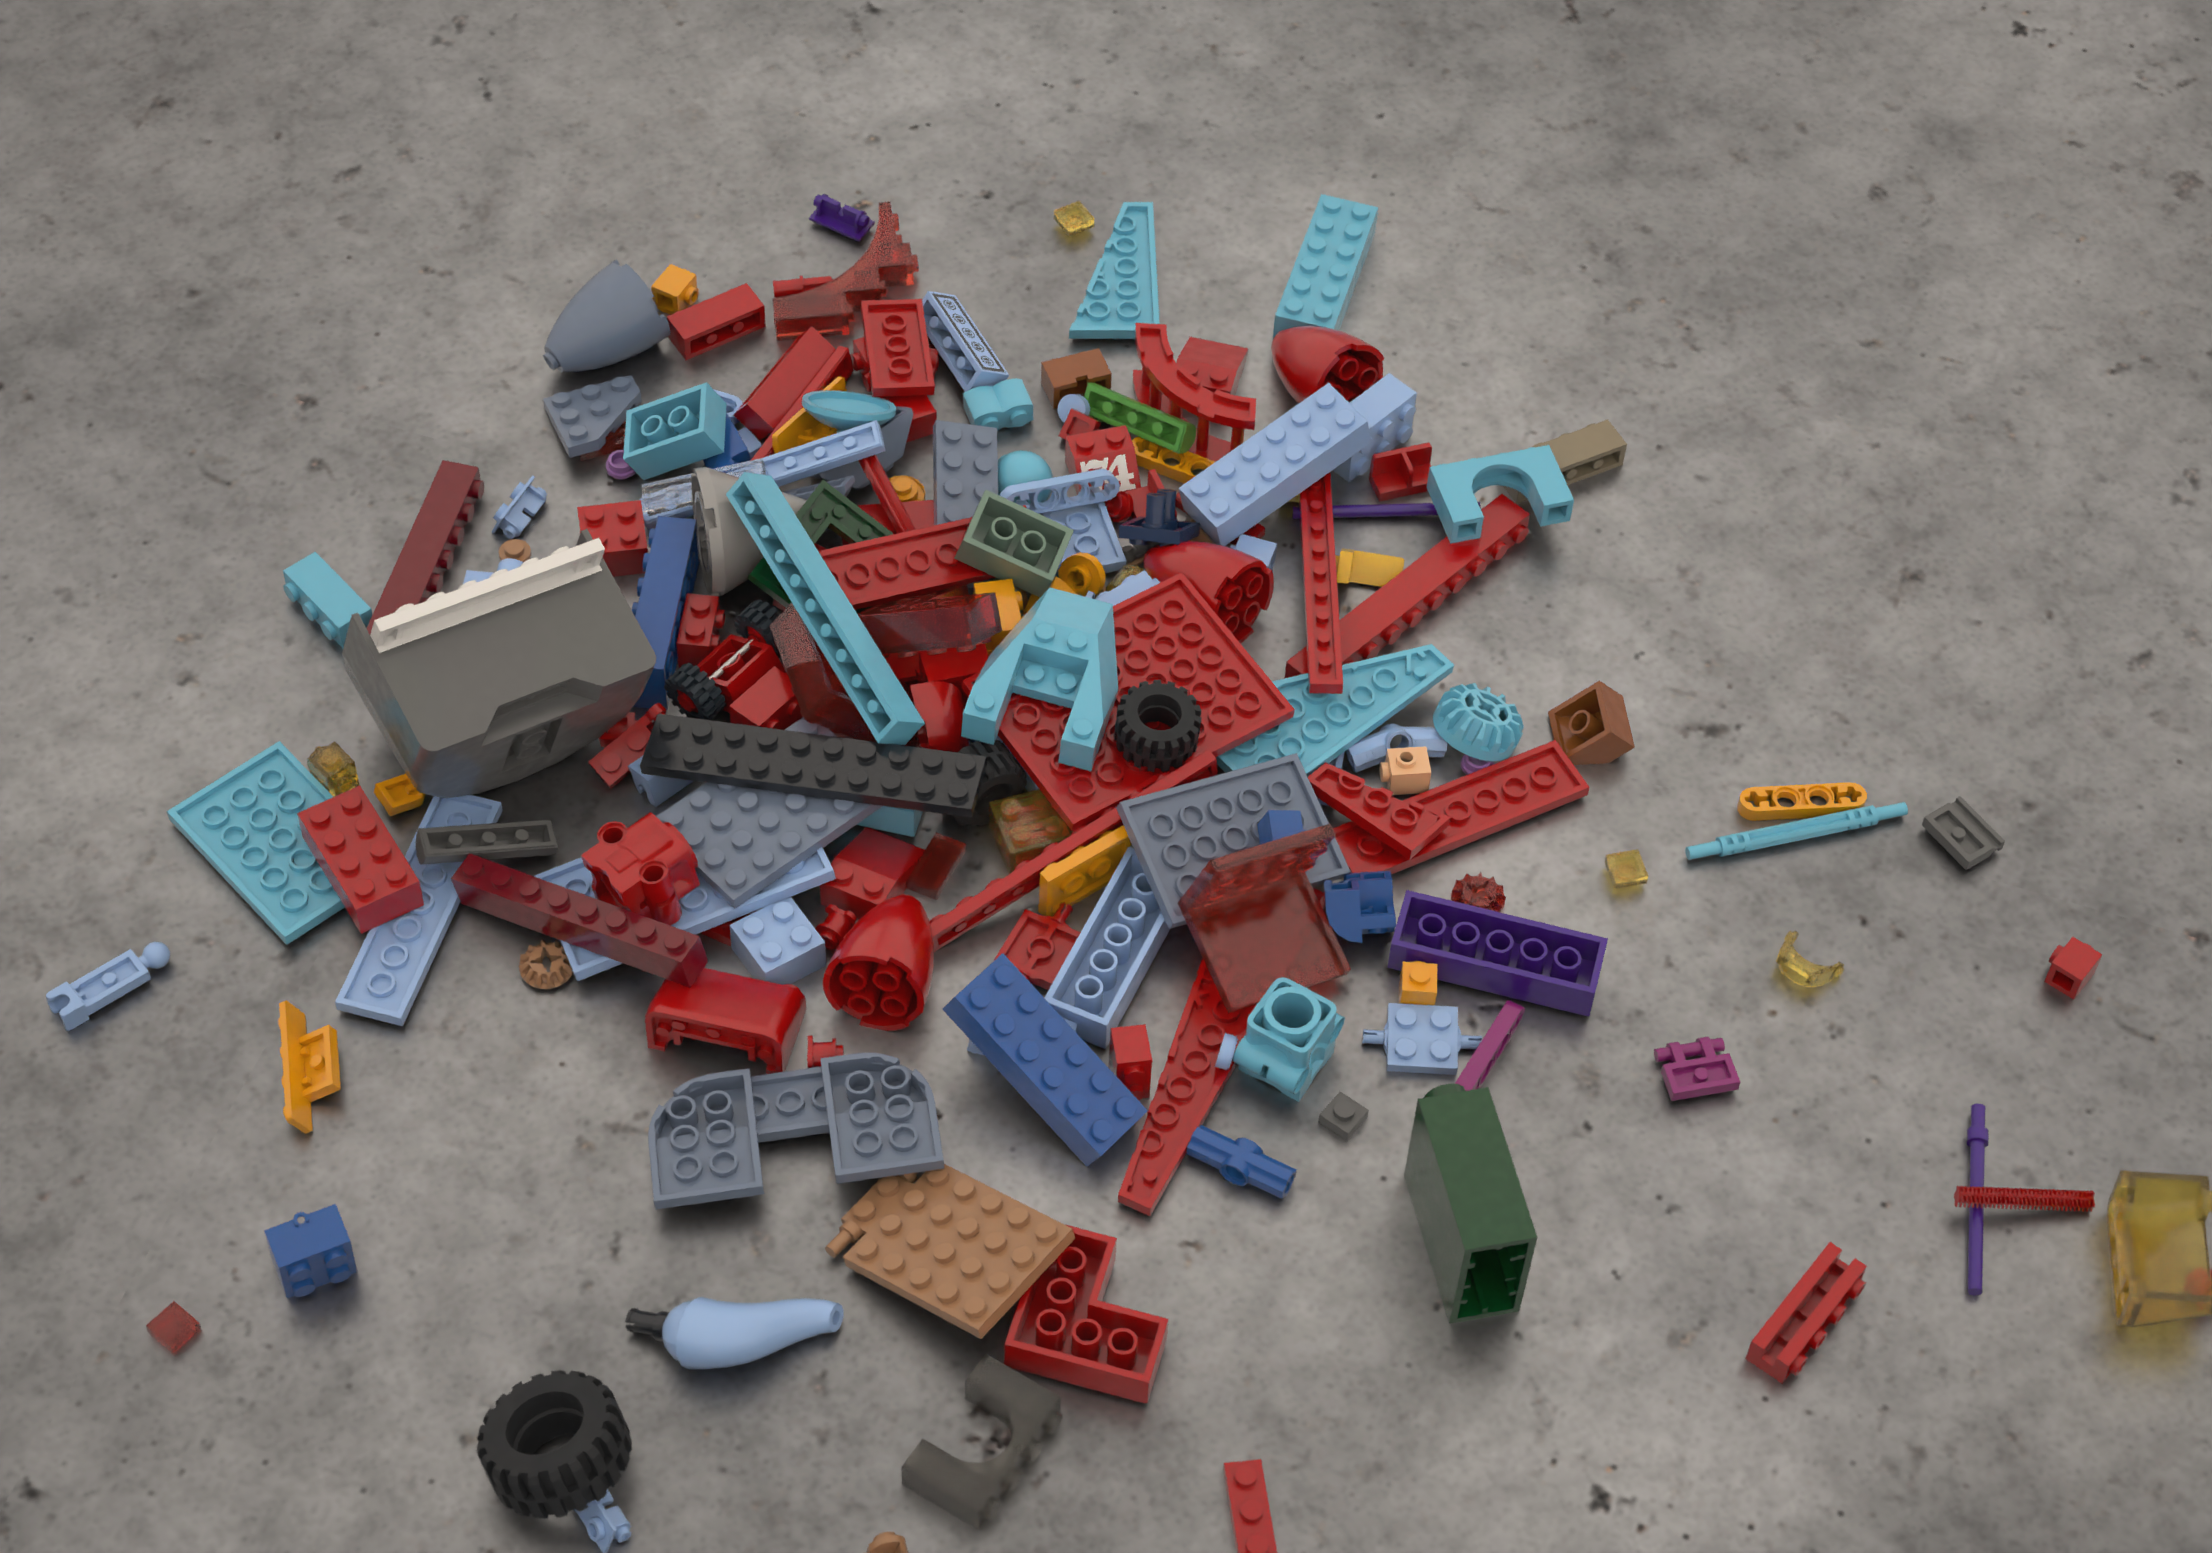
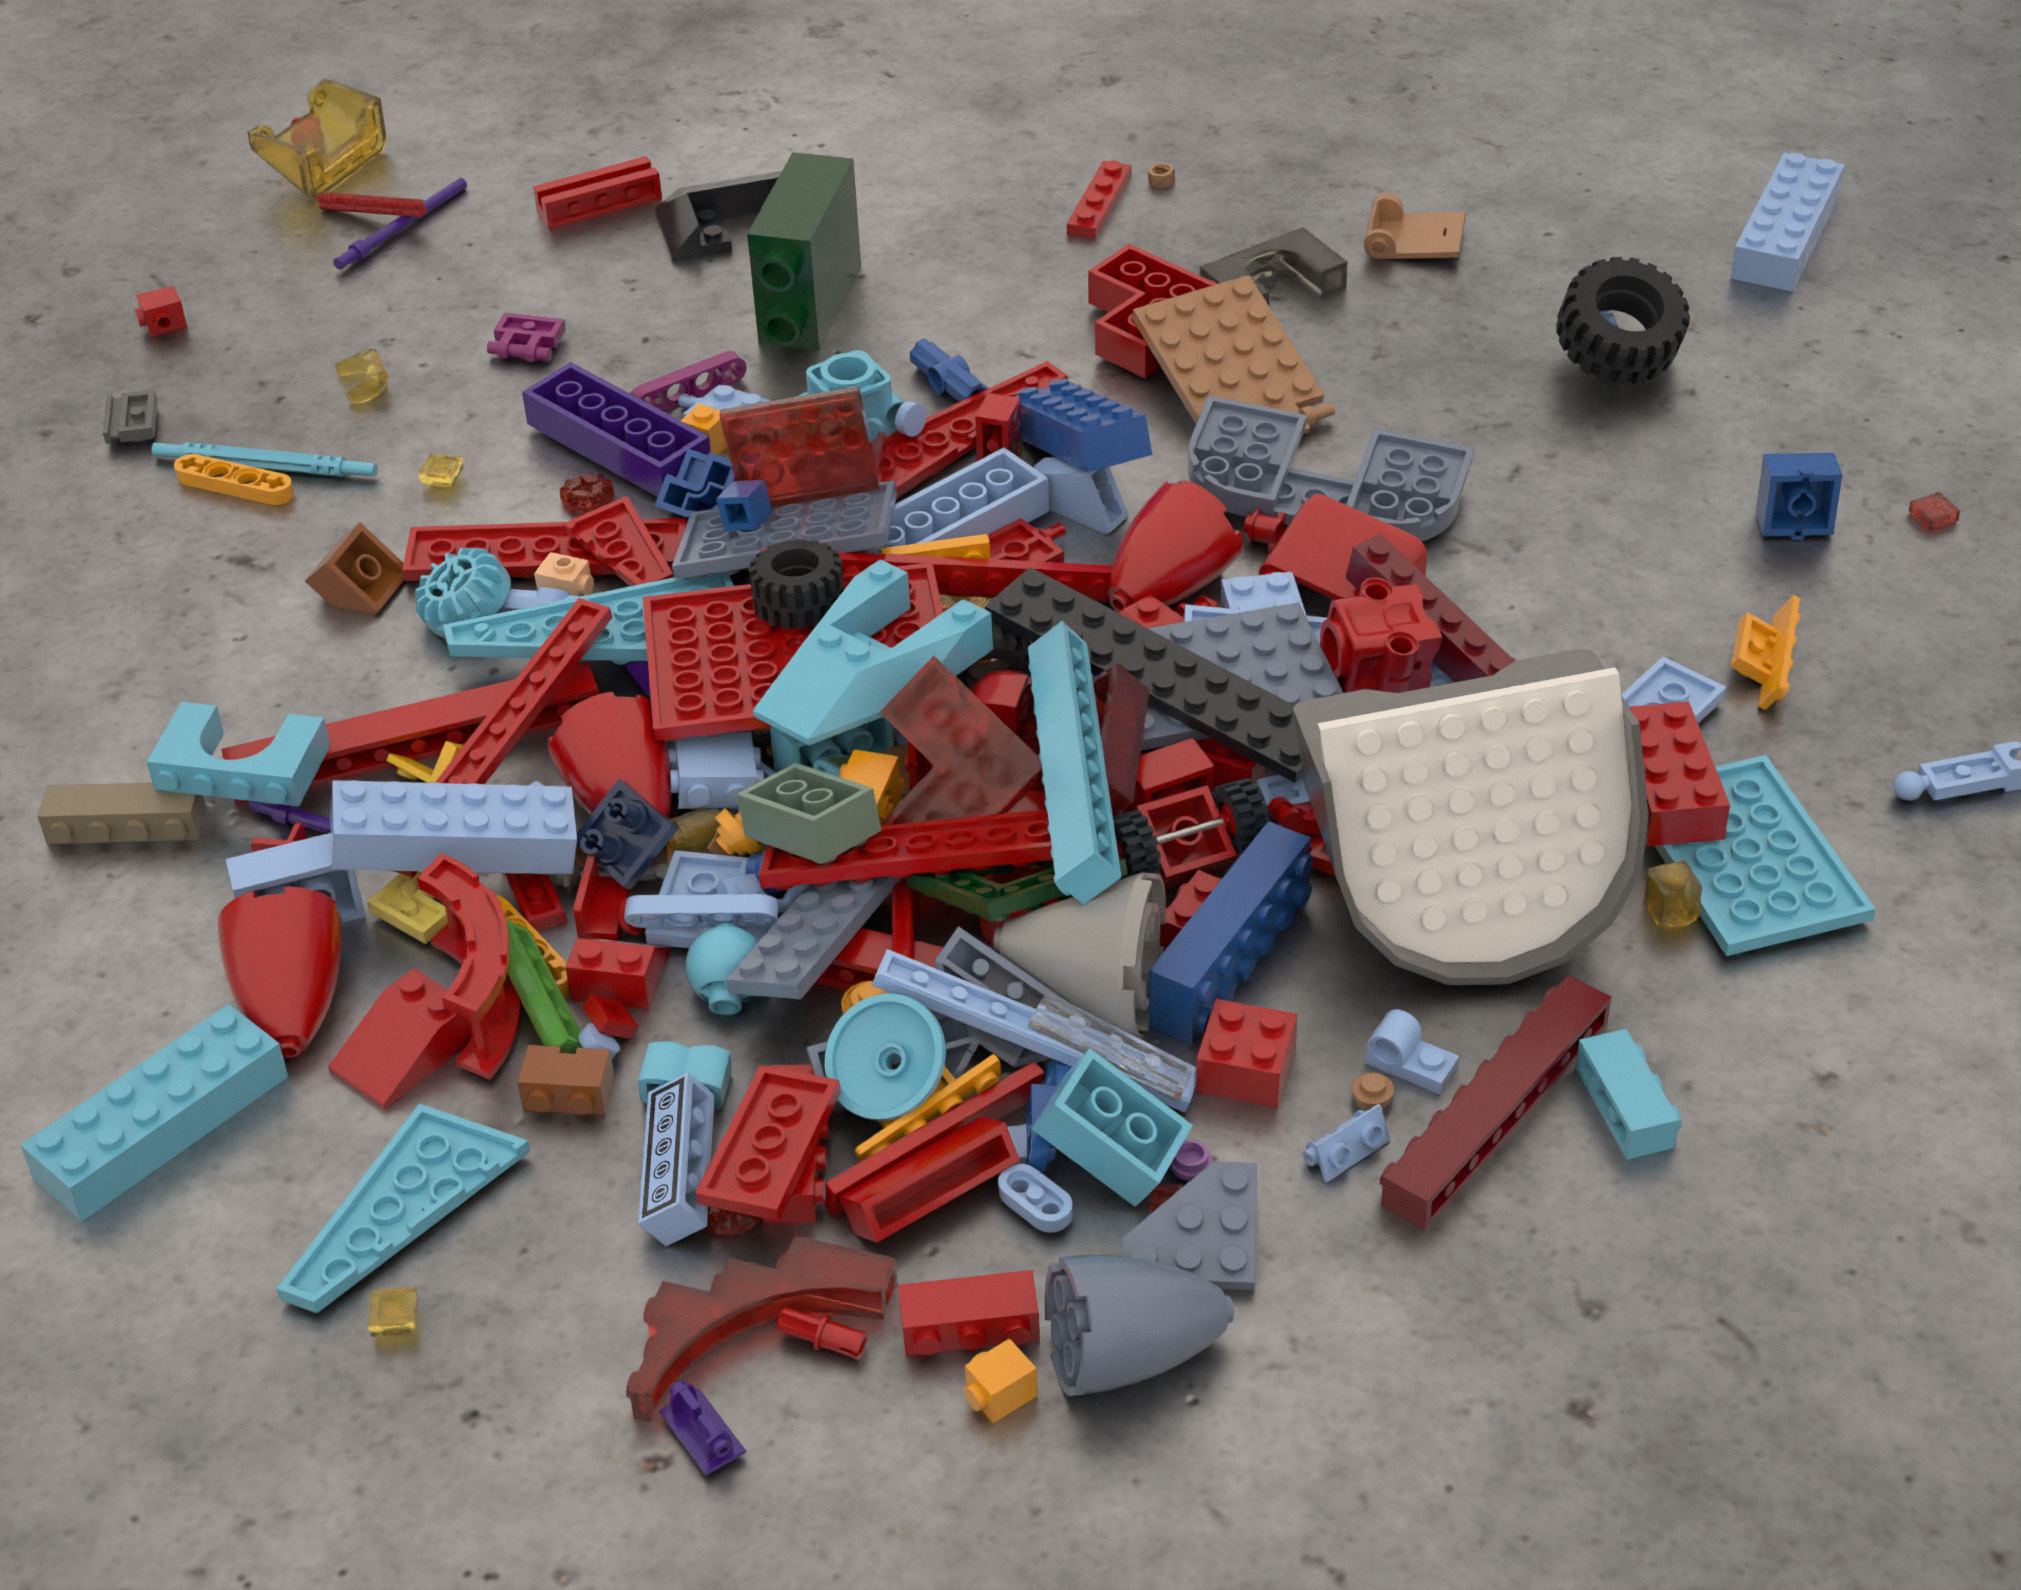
camera: 150 degrees left, 10 degrees down
light blue animal [625,1297,844,1369] -> none
none -> black slope [655,171,782,262]

